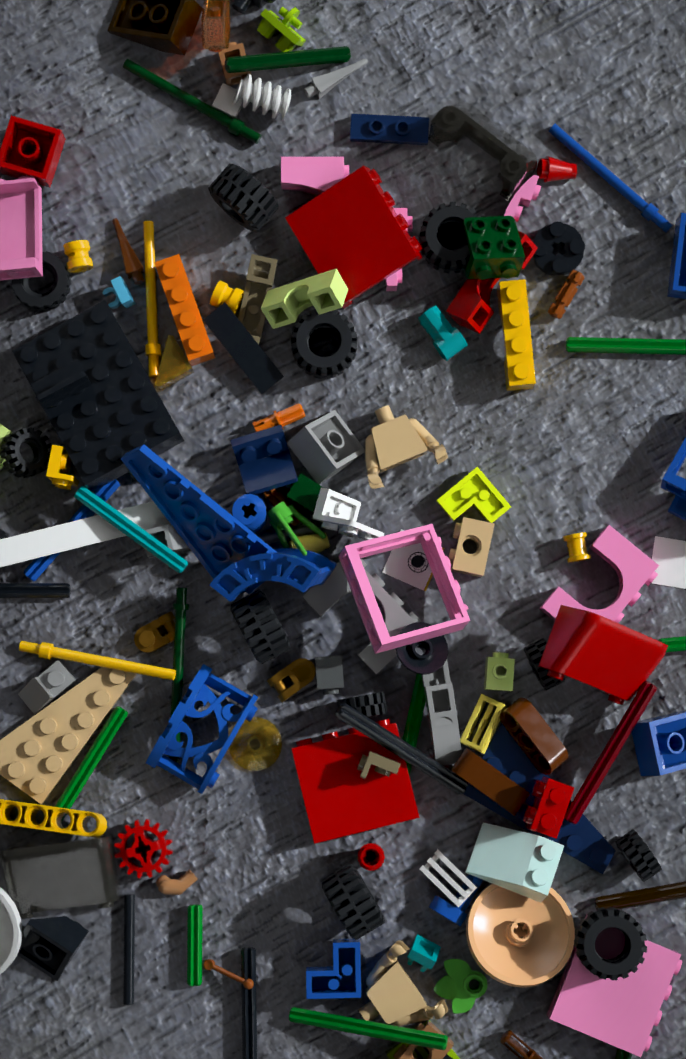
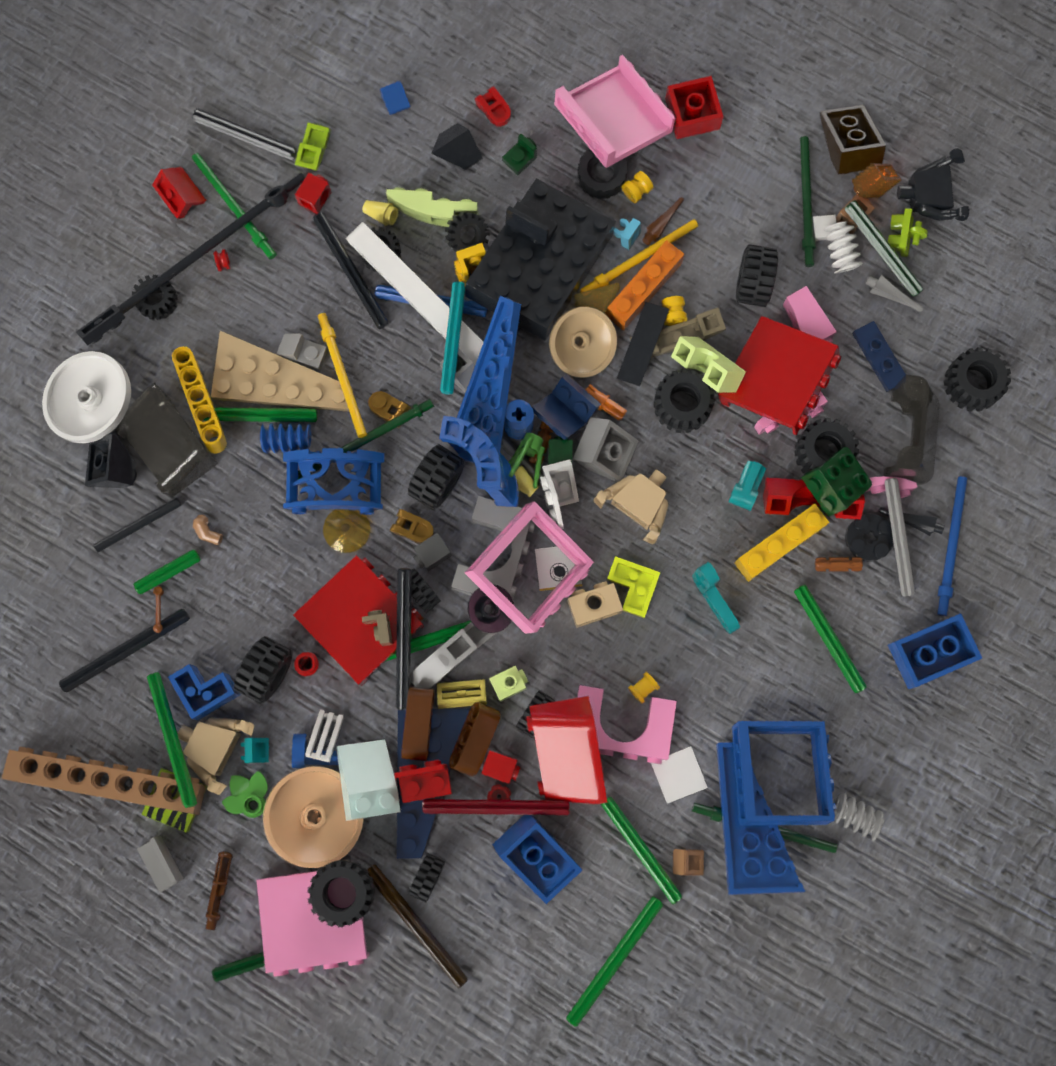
camera: 65 degrees right, 5 degrees down
red gear [114,819,173,878] -> none
red cone [537,156,577,182] -> none
none -> blue piece [260,423,311,453]
none -> red brick [481,750,520,784]
none -> red plate [487,784,511,800]
none -> tan dish [549,307,617,378]
none -> teal beam [692,562,740,634]
none -> black piece [879,508,945,536]
none -> light grey axle [884,478,915,596]
none -> black tyre [944,347,1011,412]

